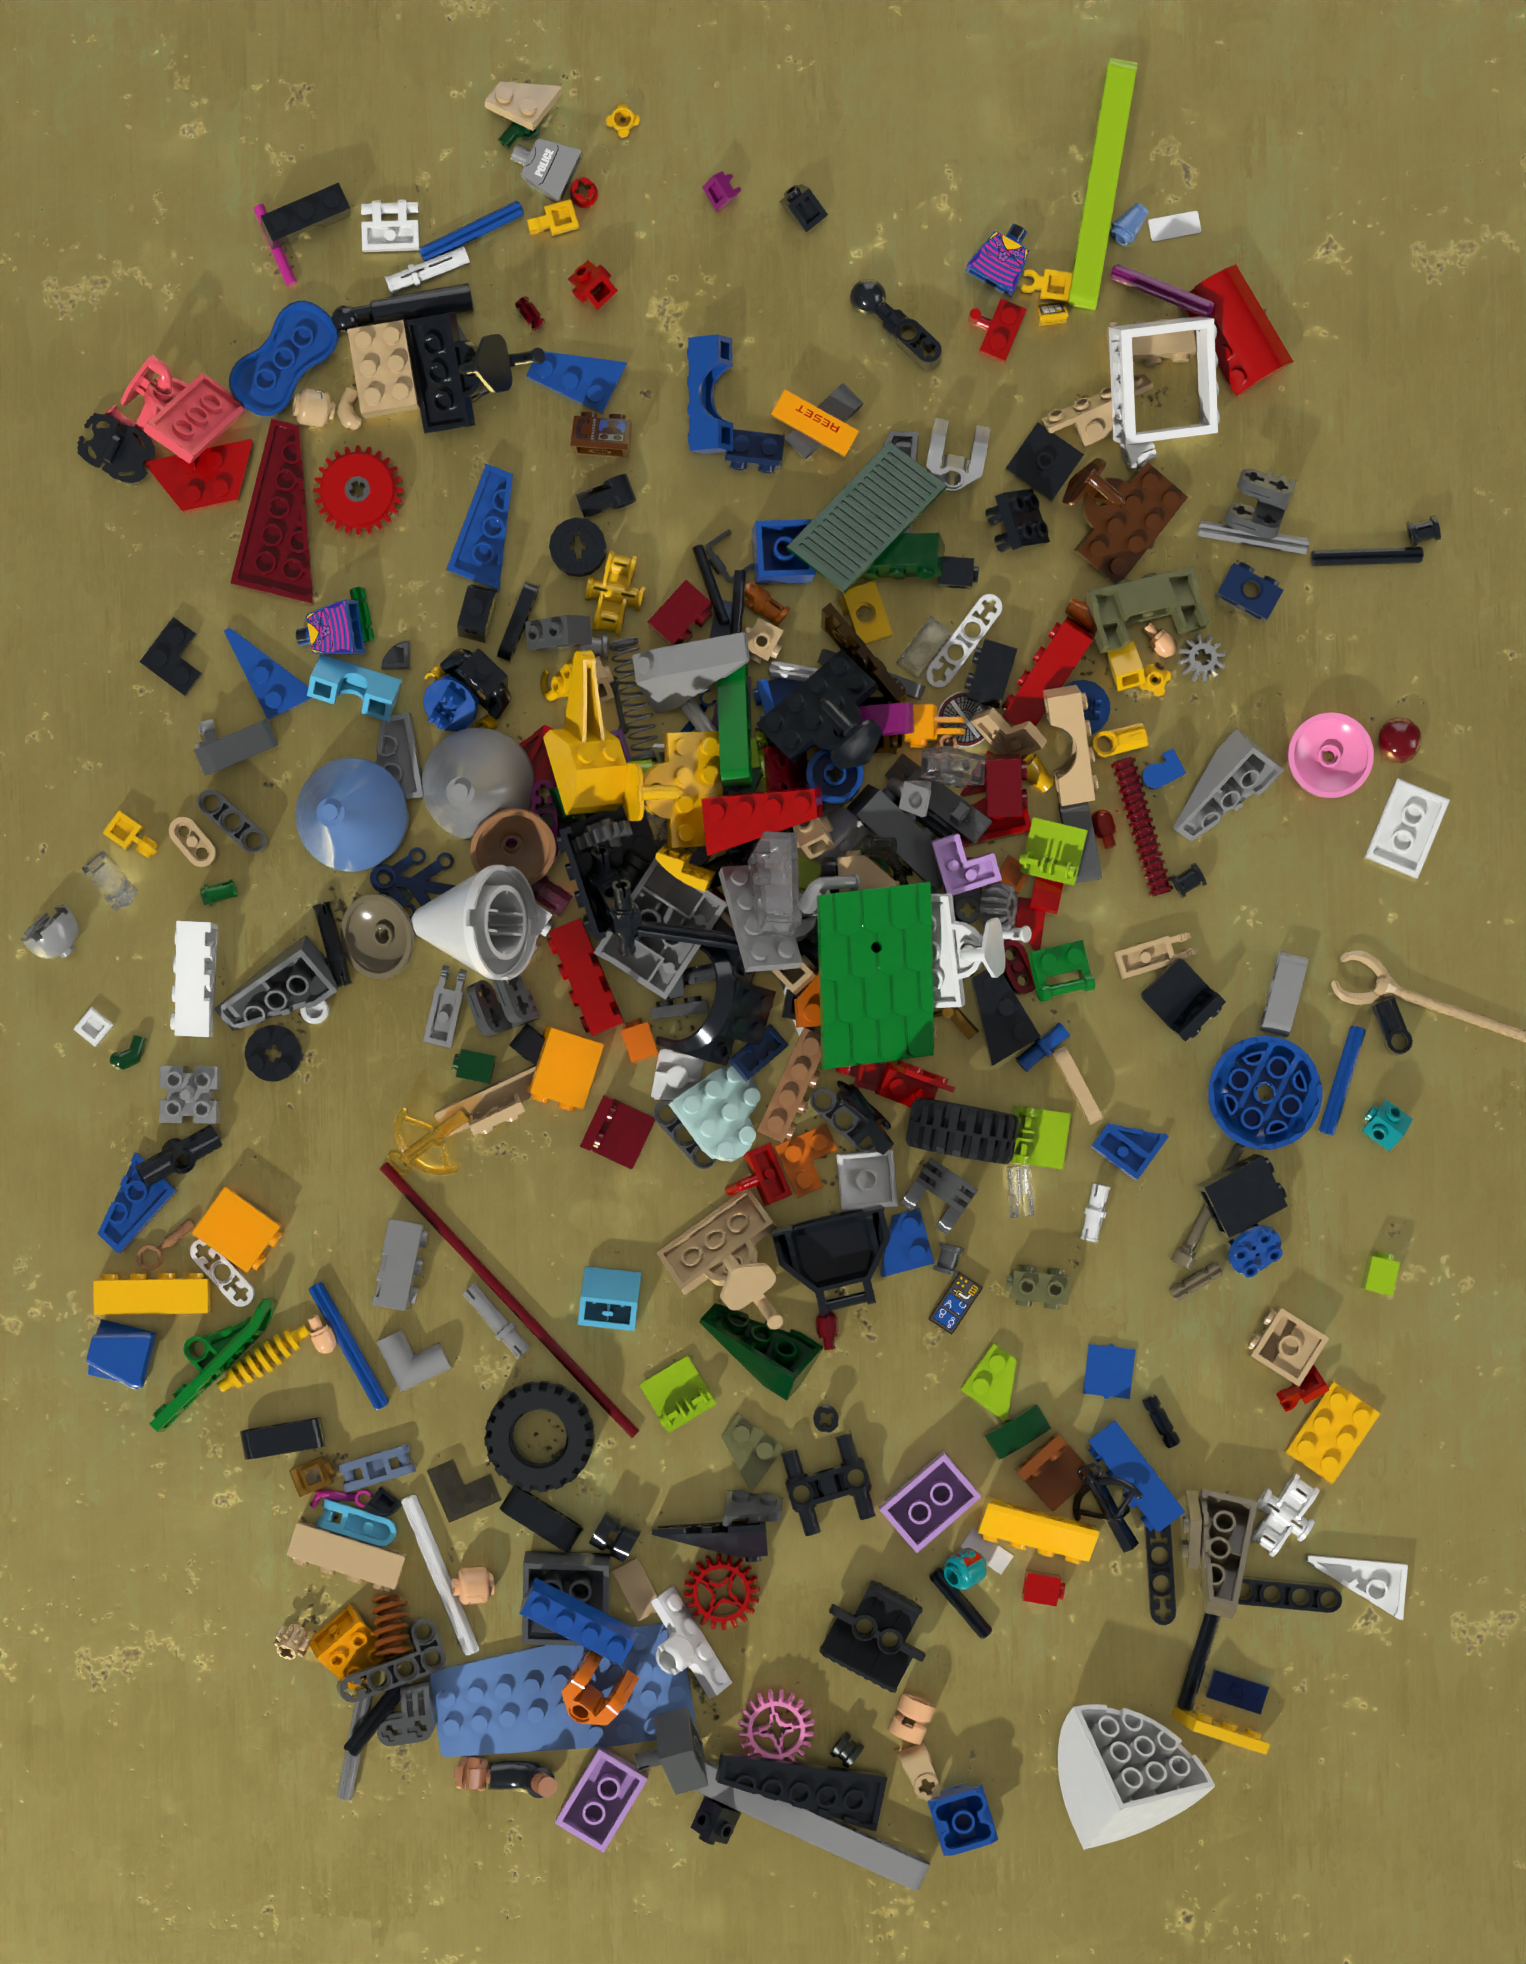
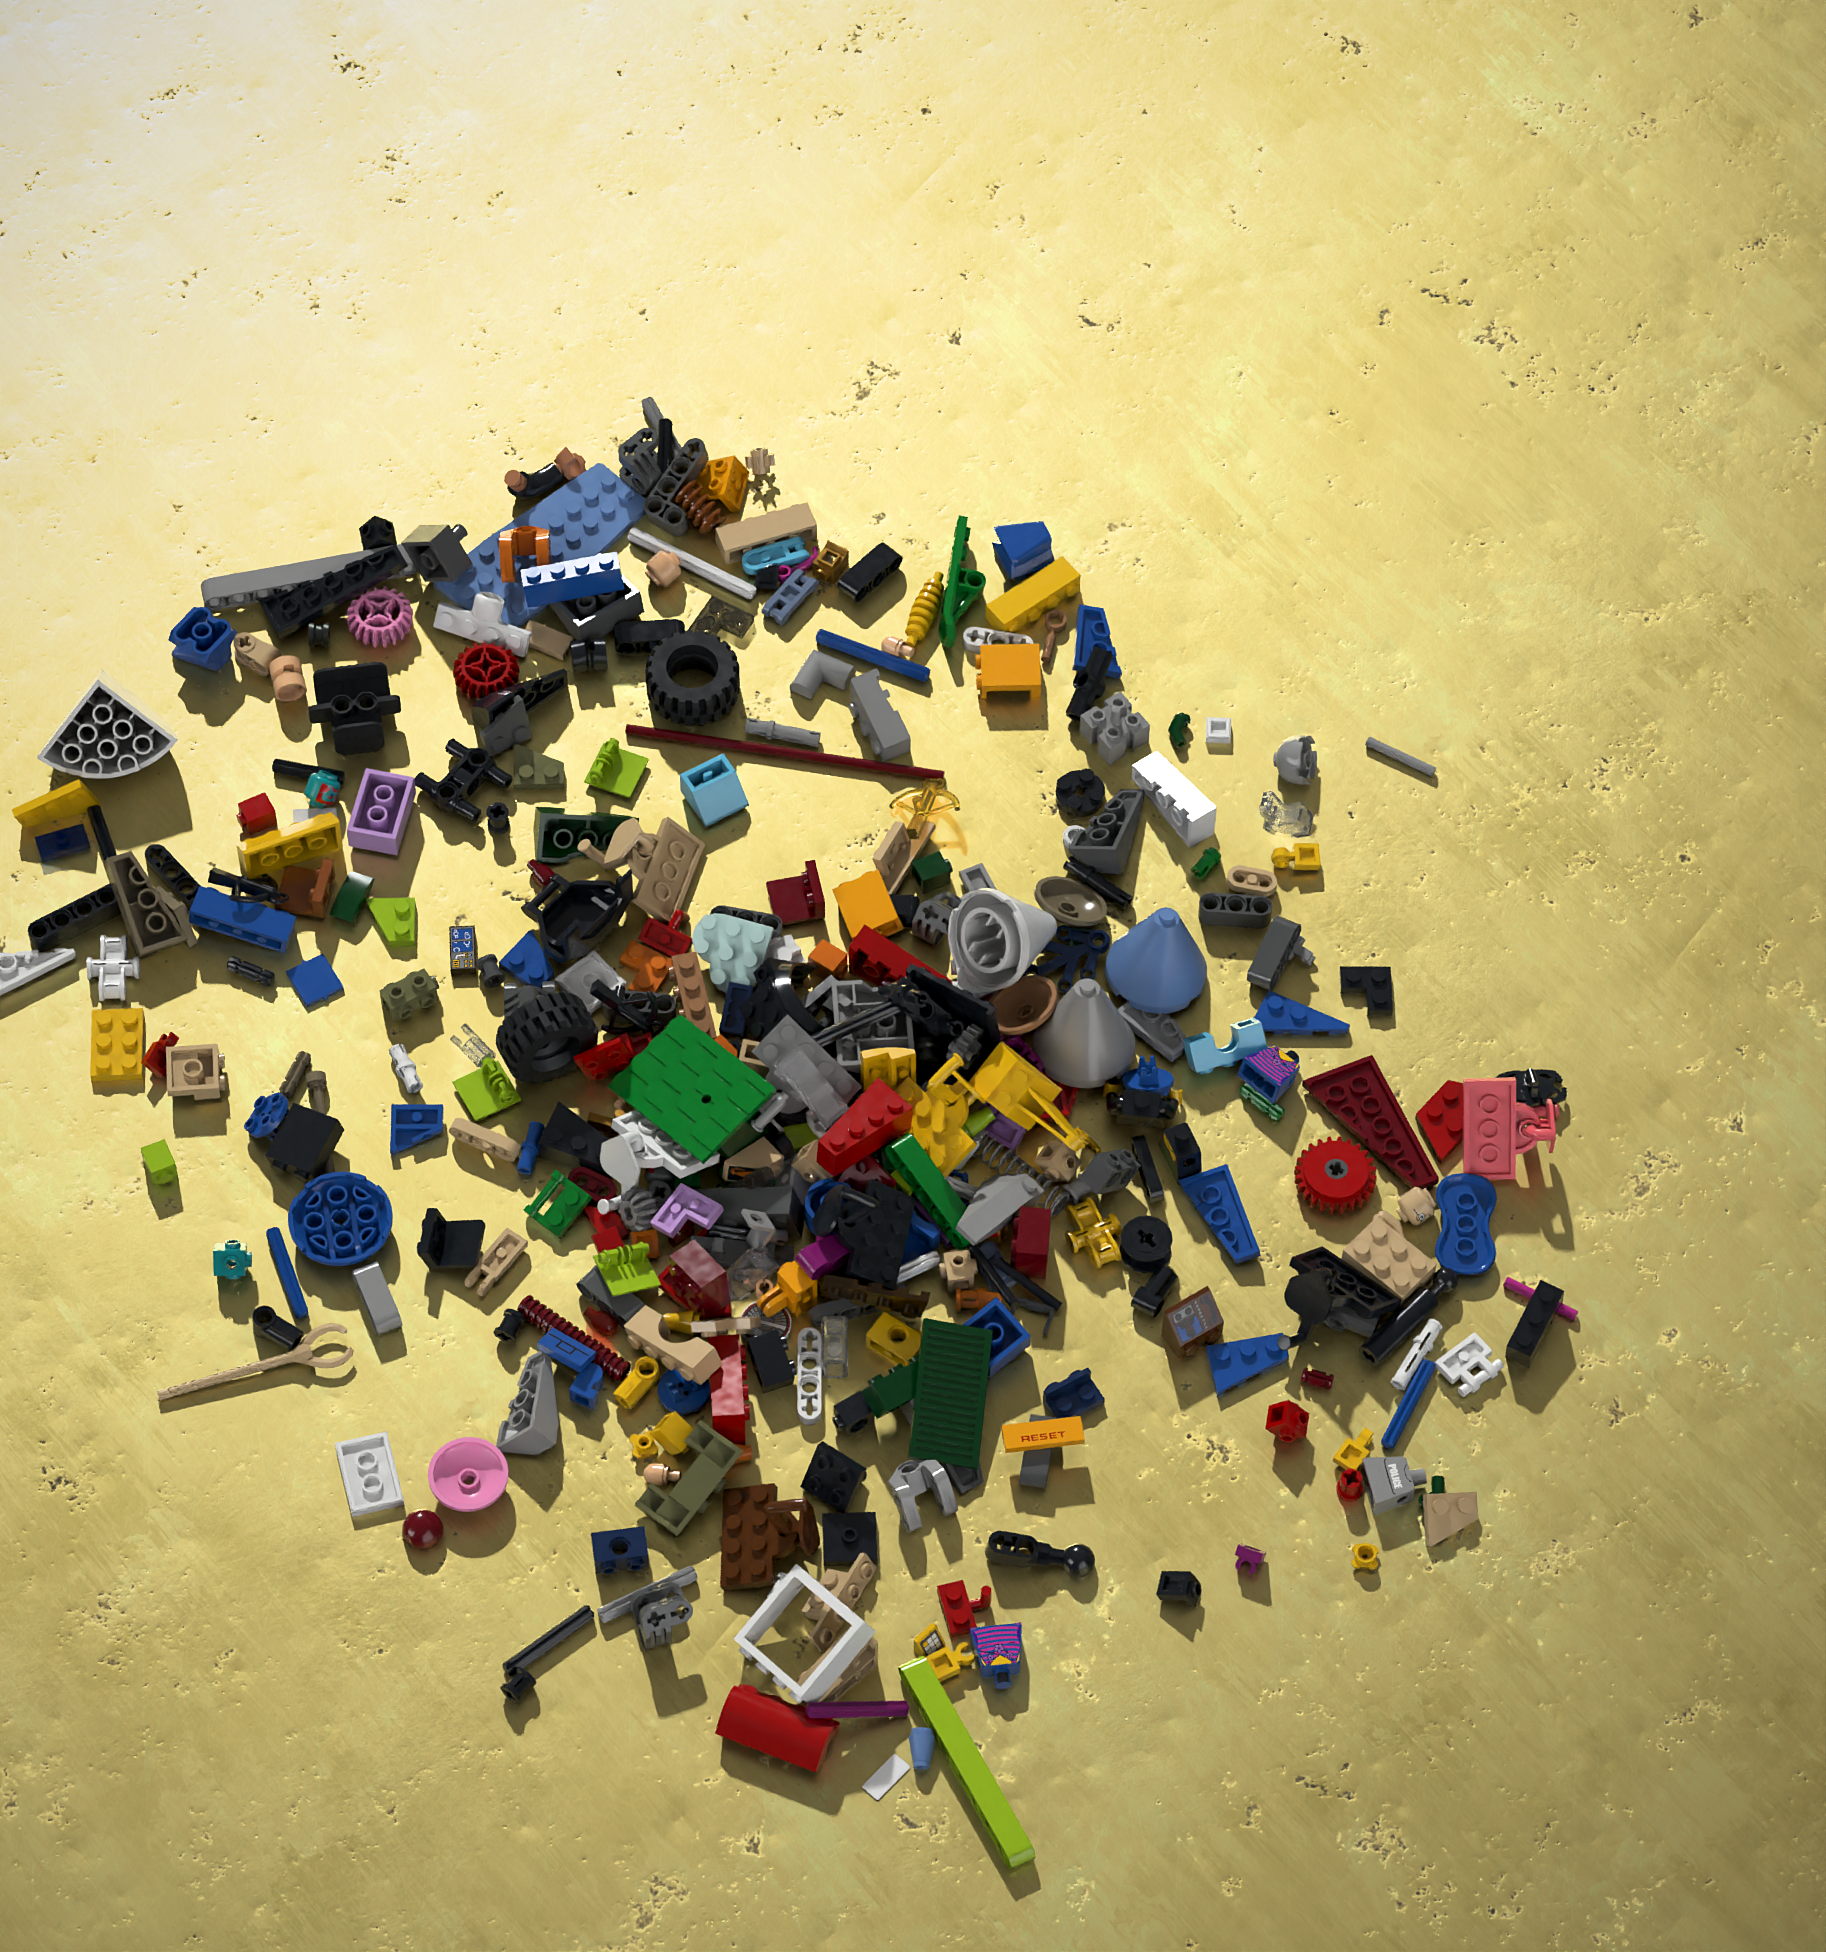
camera: 140 degrees right, 30 degrees down
dark grey tile [381,641,411,670] -> none
lavender brick [555,1745,649,1853] -> none
blue arch [687,334,733,454] -> none
light grey gear [1177,634,1226,683] -> none
none -> blue tile [537,1328,596,1373]

